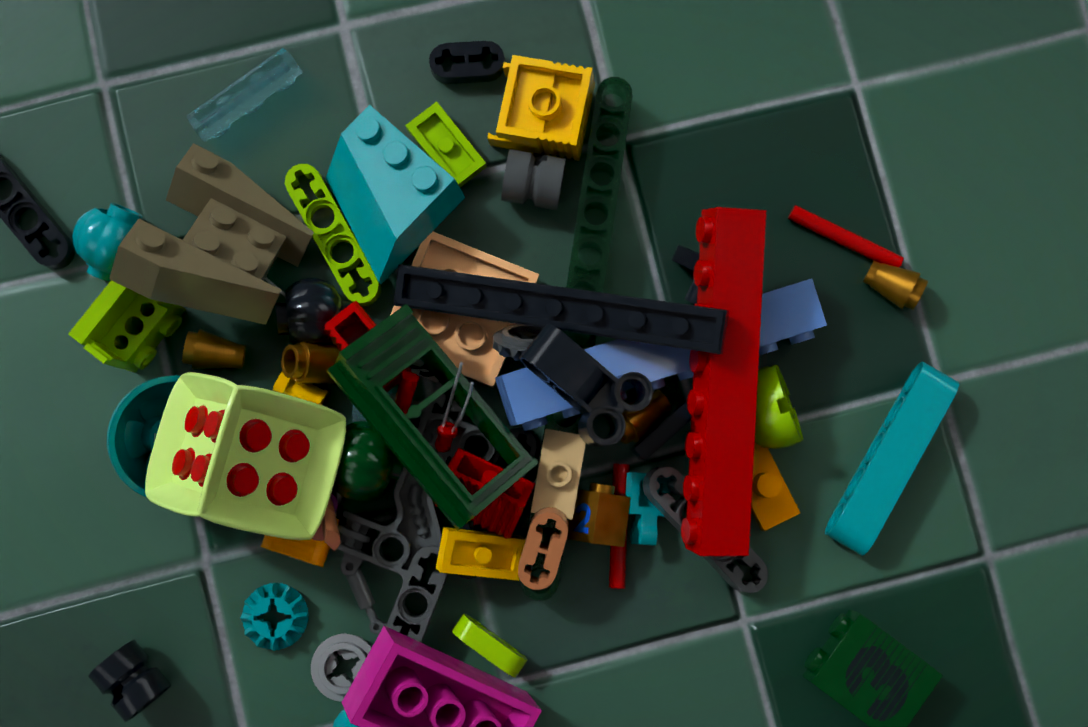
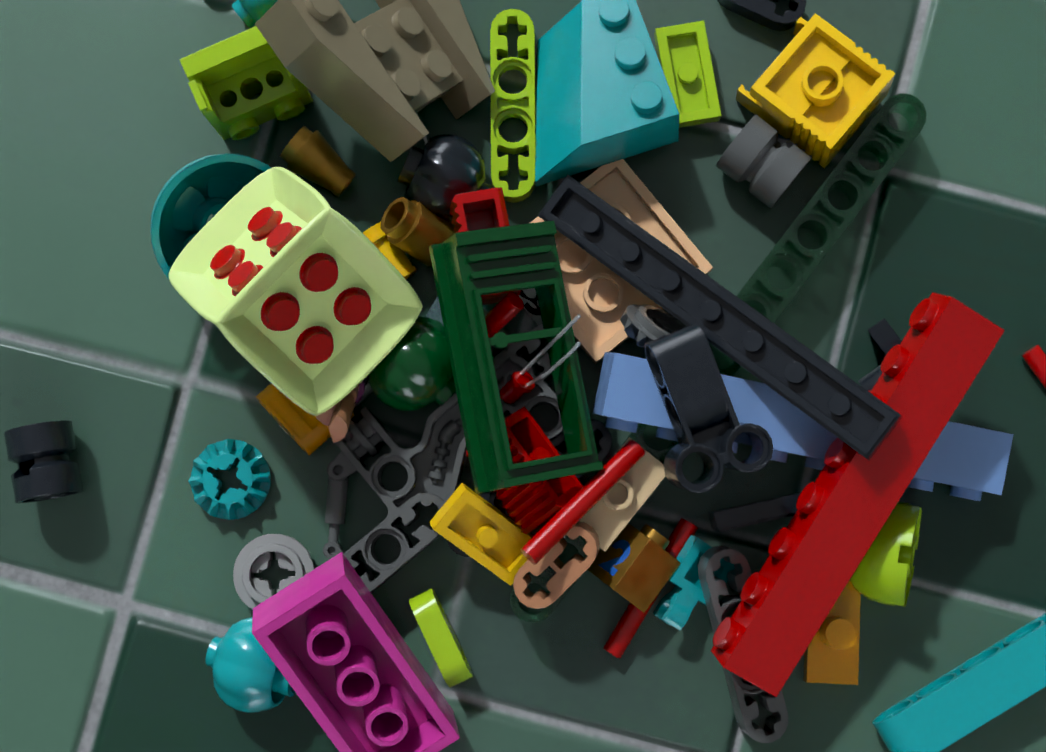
camera: 40 degrees right, 0 degrees up
pearl gold cone [609,390,671,444] -> none
none -> red bar [520,440,645,565]

